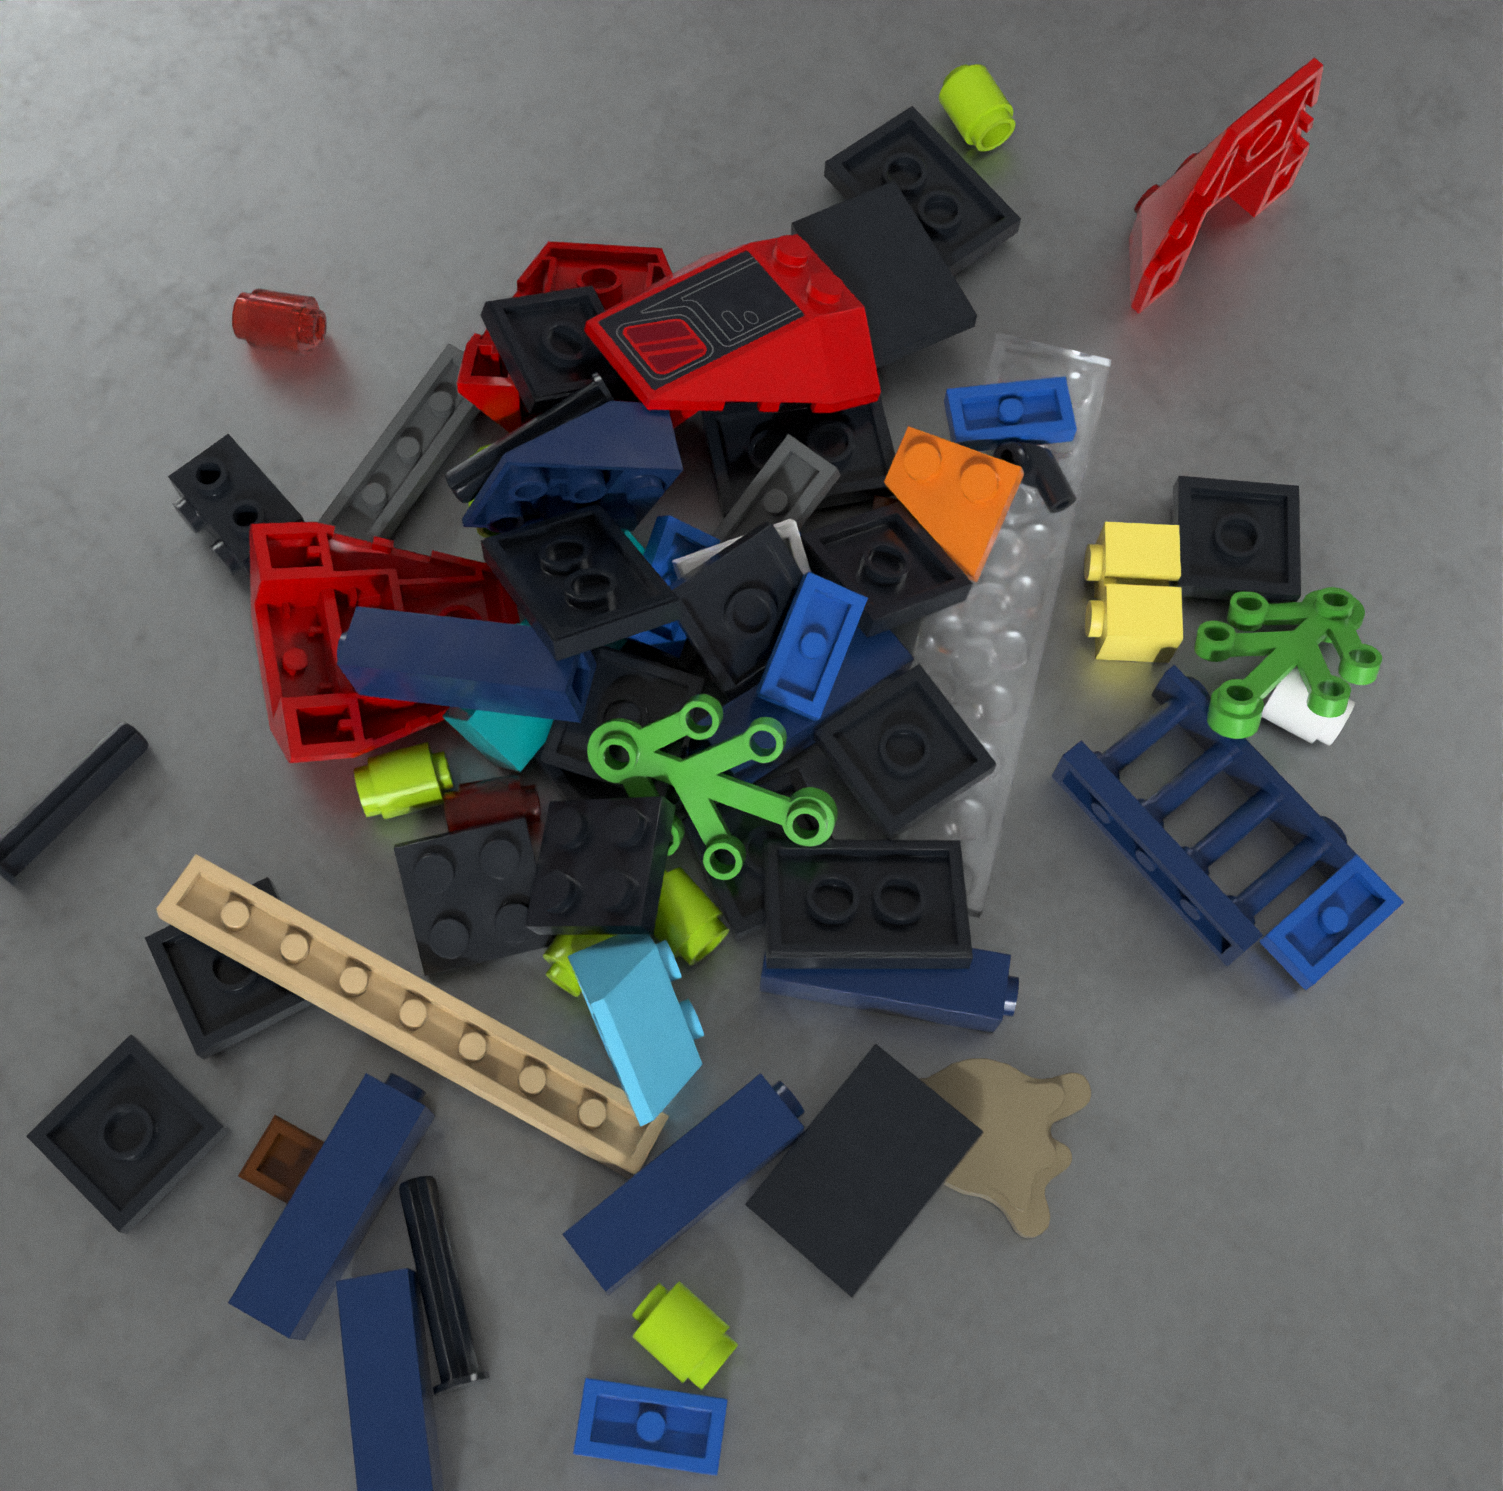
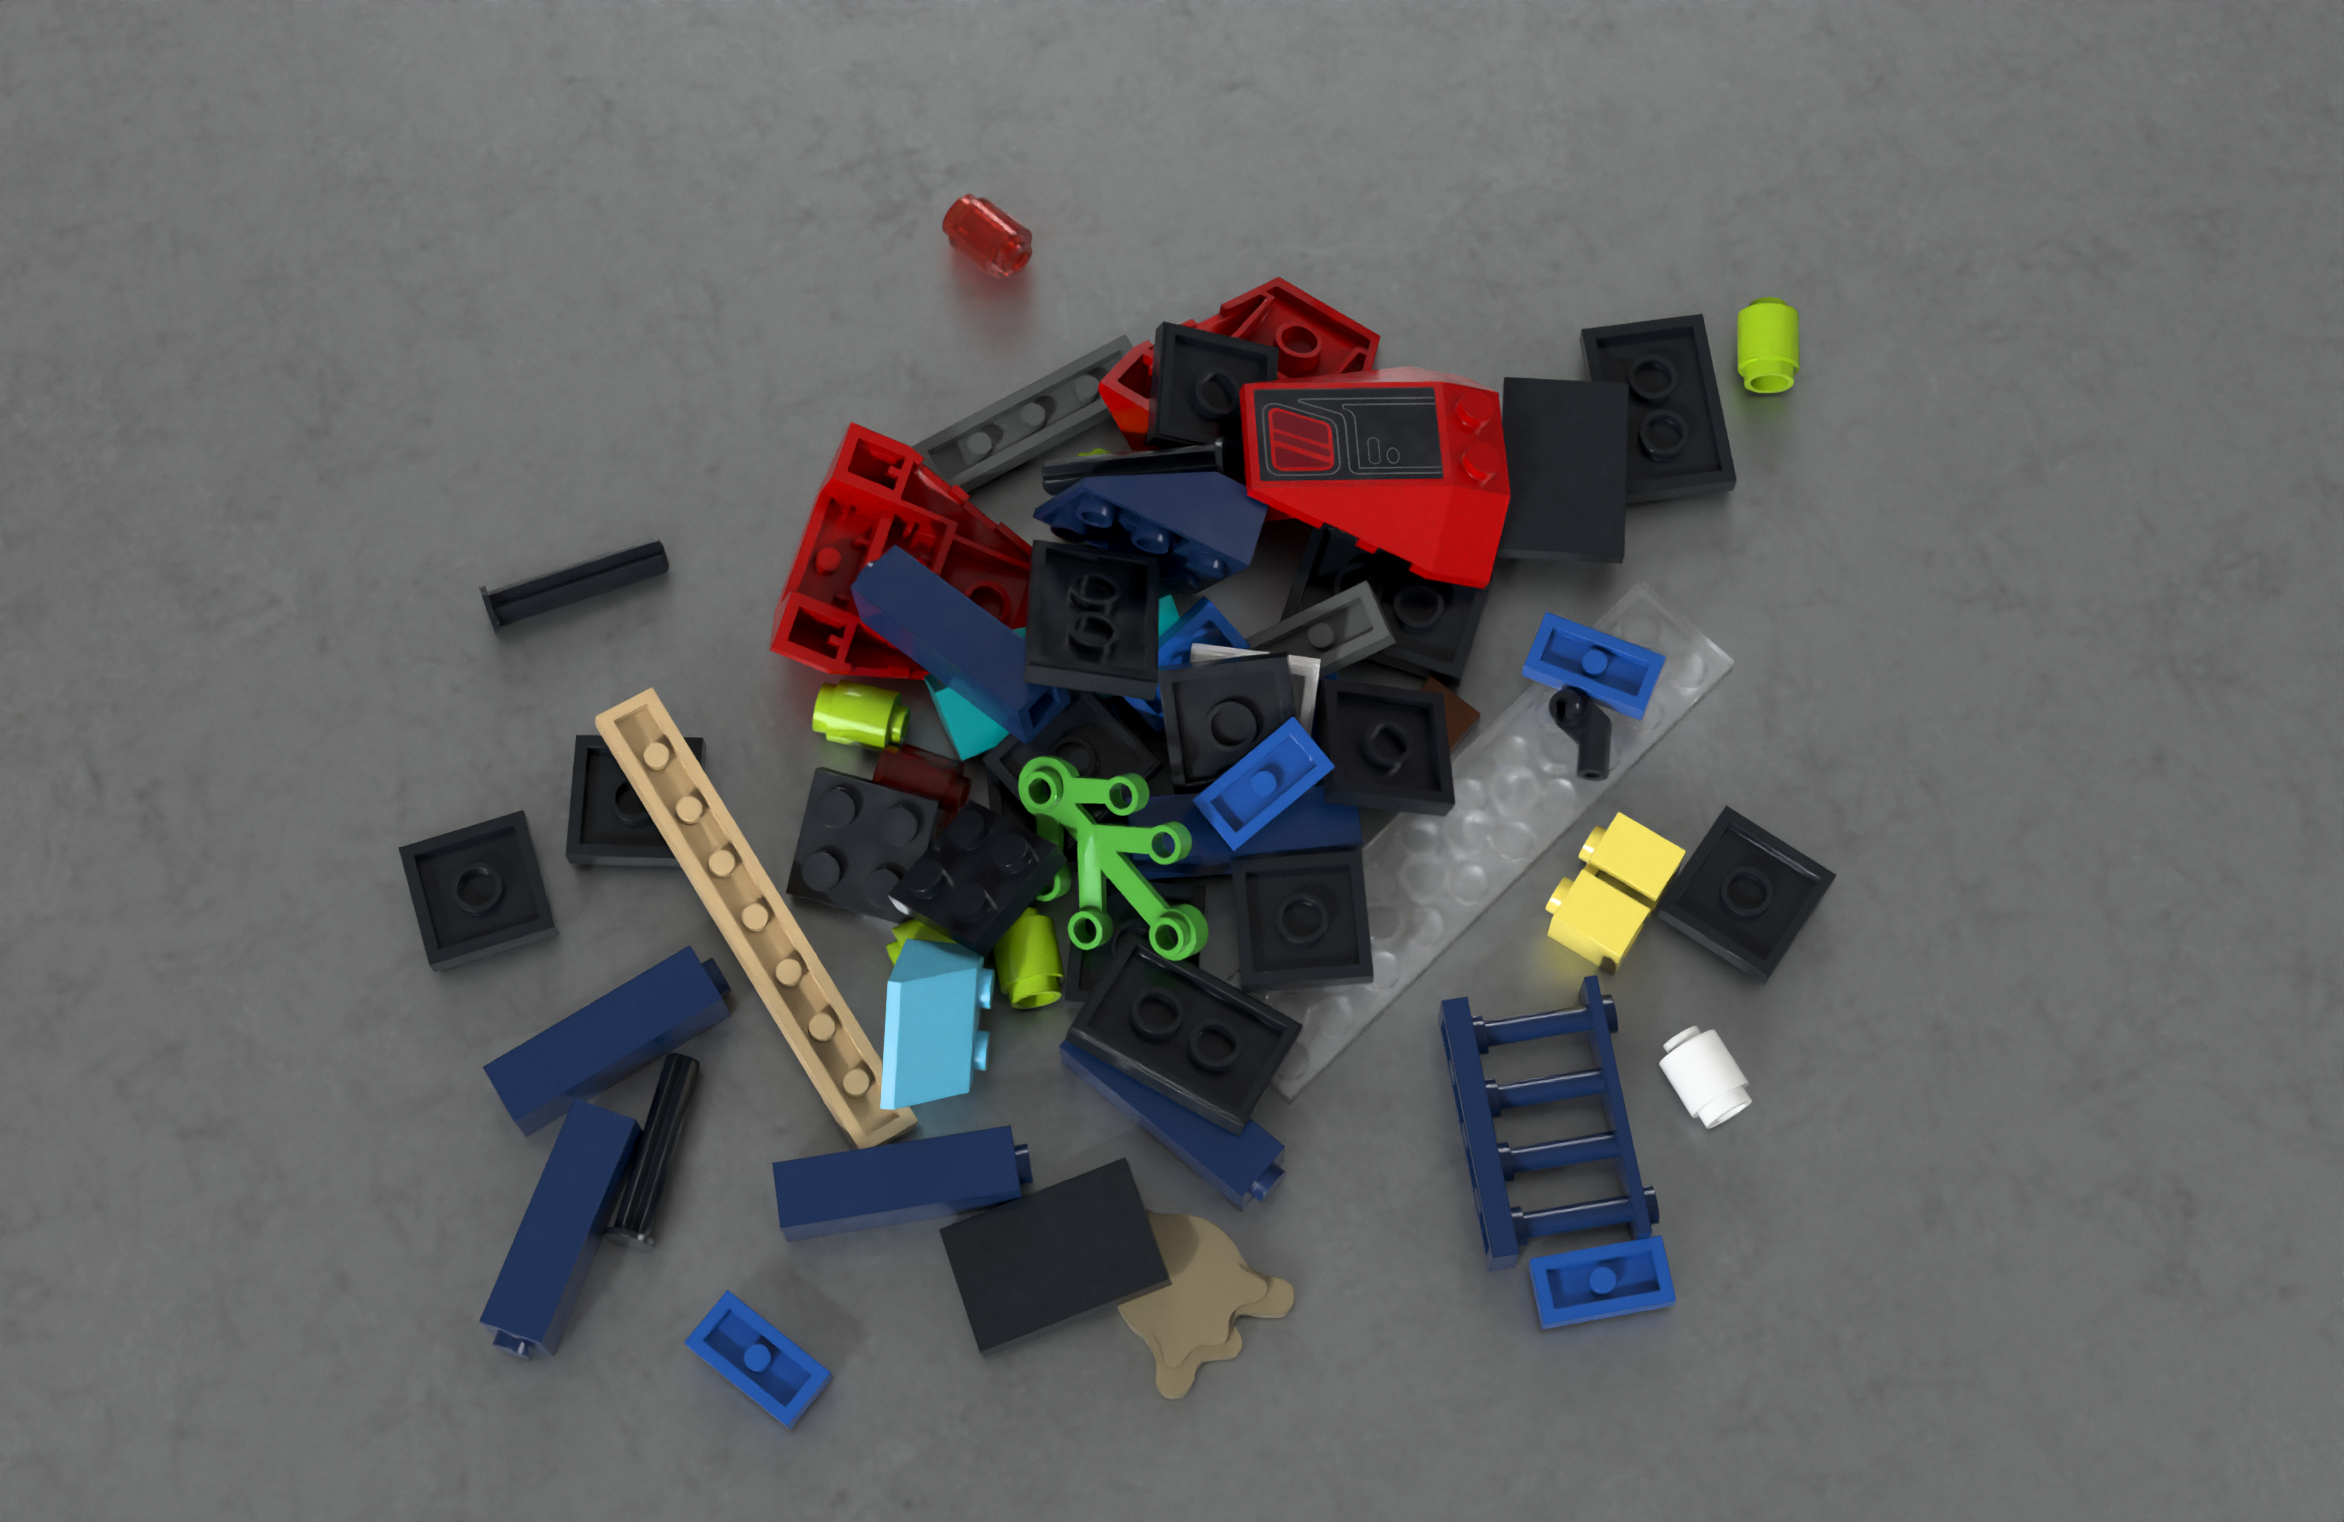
camera: 35 degrees right, 0 degrees up
black brick [168,434,305,579] -> none
reddish brown tile [238,1115,324,1204] -> none
lime brick [631,1281,738,1390] -> none
orange wing [884,426,1024,582] -> none
red wedge [1129,58,1324,314] -> none
bright green plant [1194,587,1382,739] -> none

